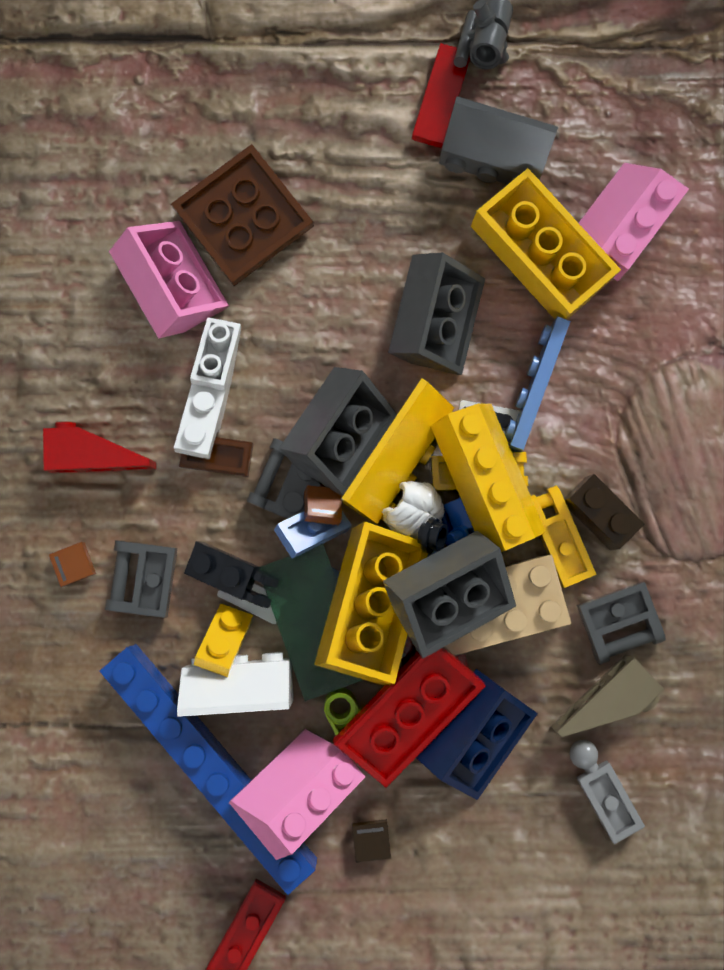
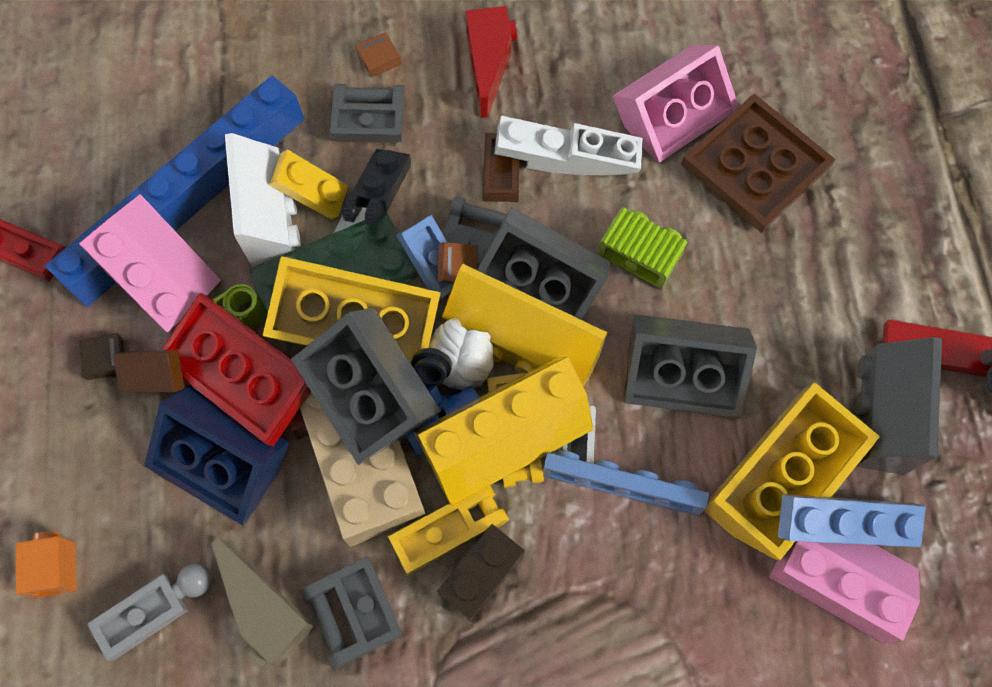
camera: 85 degrees right, 15 degrees down
none -> orange brick [16,532,77,599]
none -> reddish brown tile [113,350,185,392]
none -> lime brick [597,207,688,289]
none -> medium blue plate [778,494,926,547]

